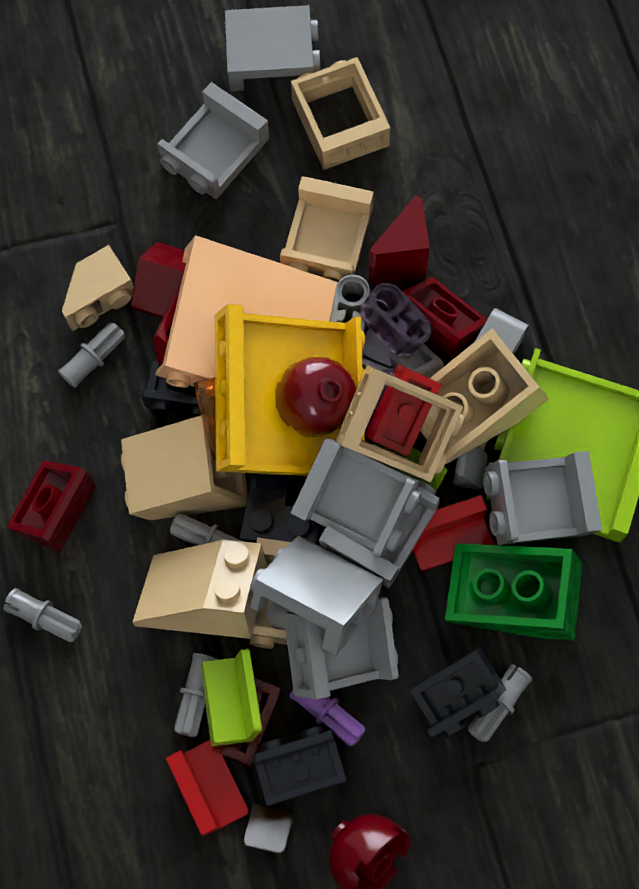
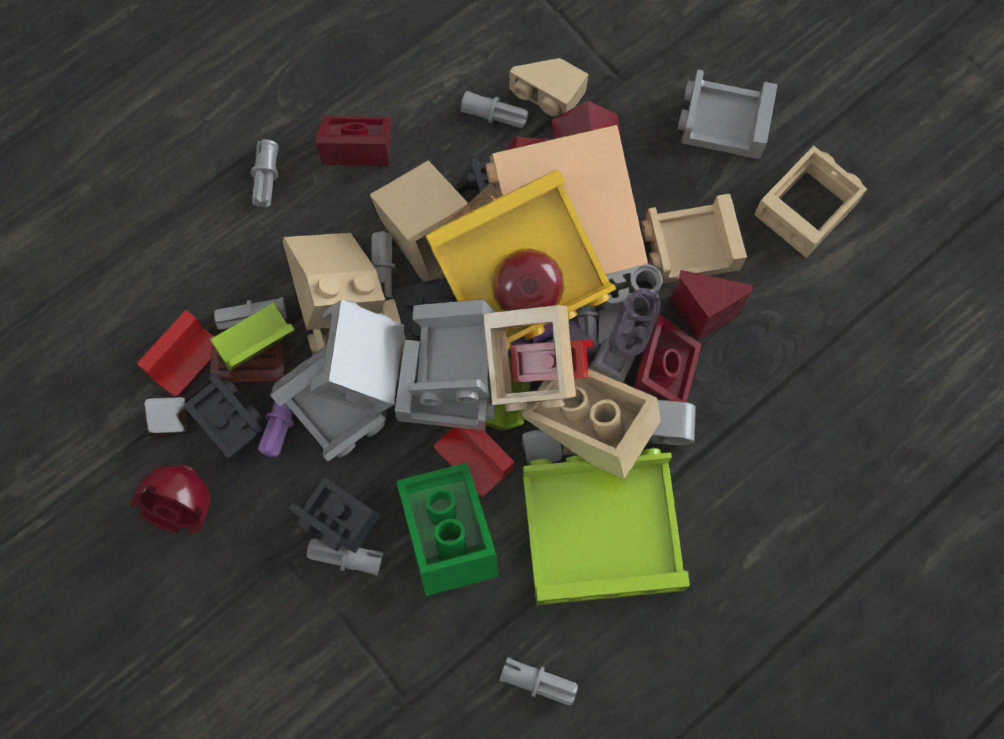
camera: 60 degrees right, 0 degrees up
light grey panel [225,5,320,91] -> none
light grey panel [483,451,602,546] -> none

